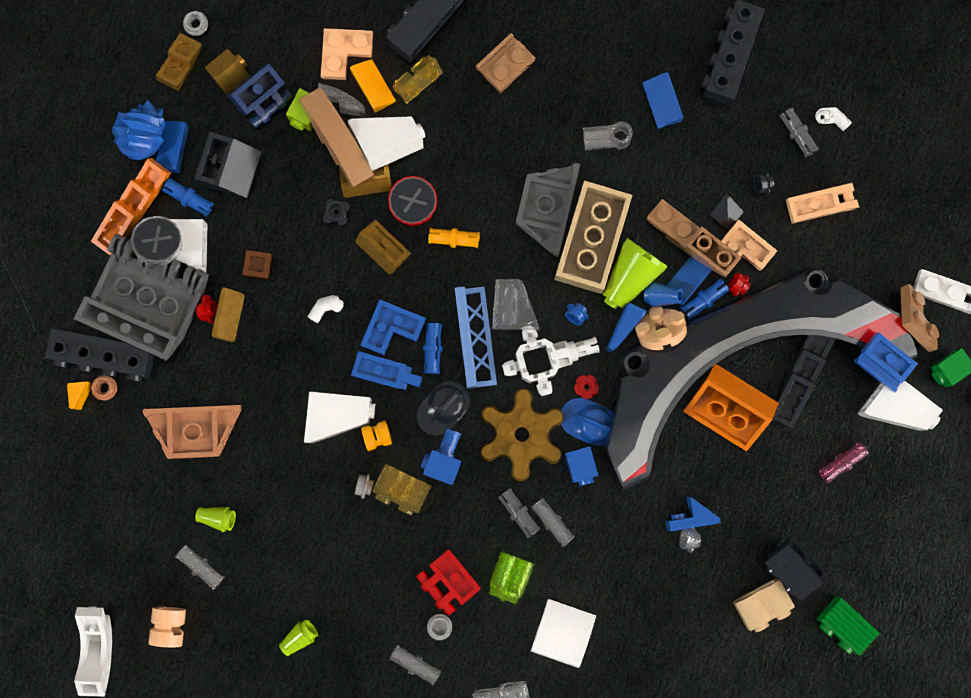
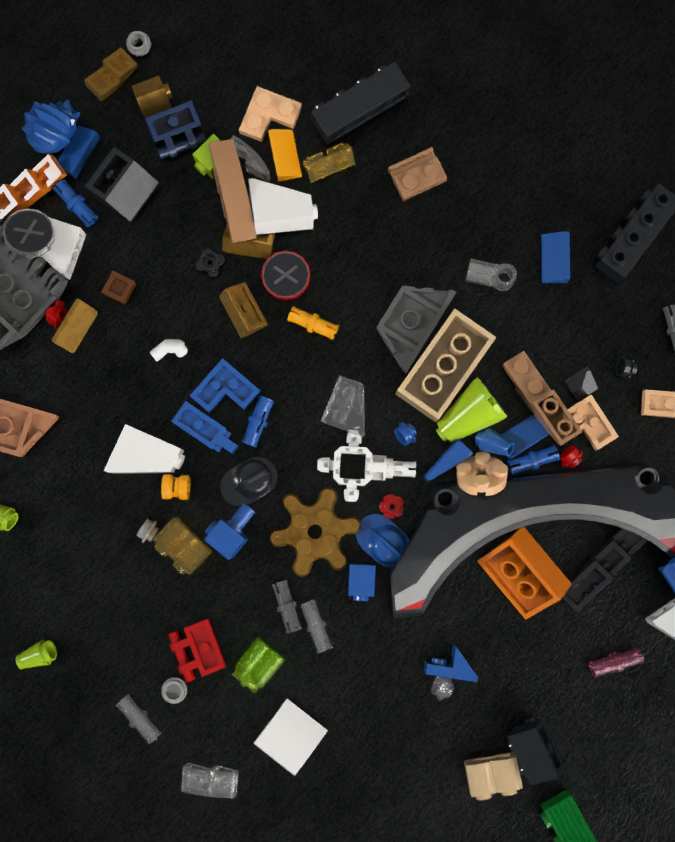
camera: 20 degrees right, 0 degrees up
medium blue fence [455,287,497,389] -> none

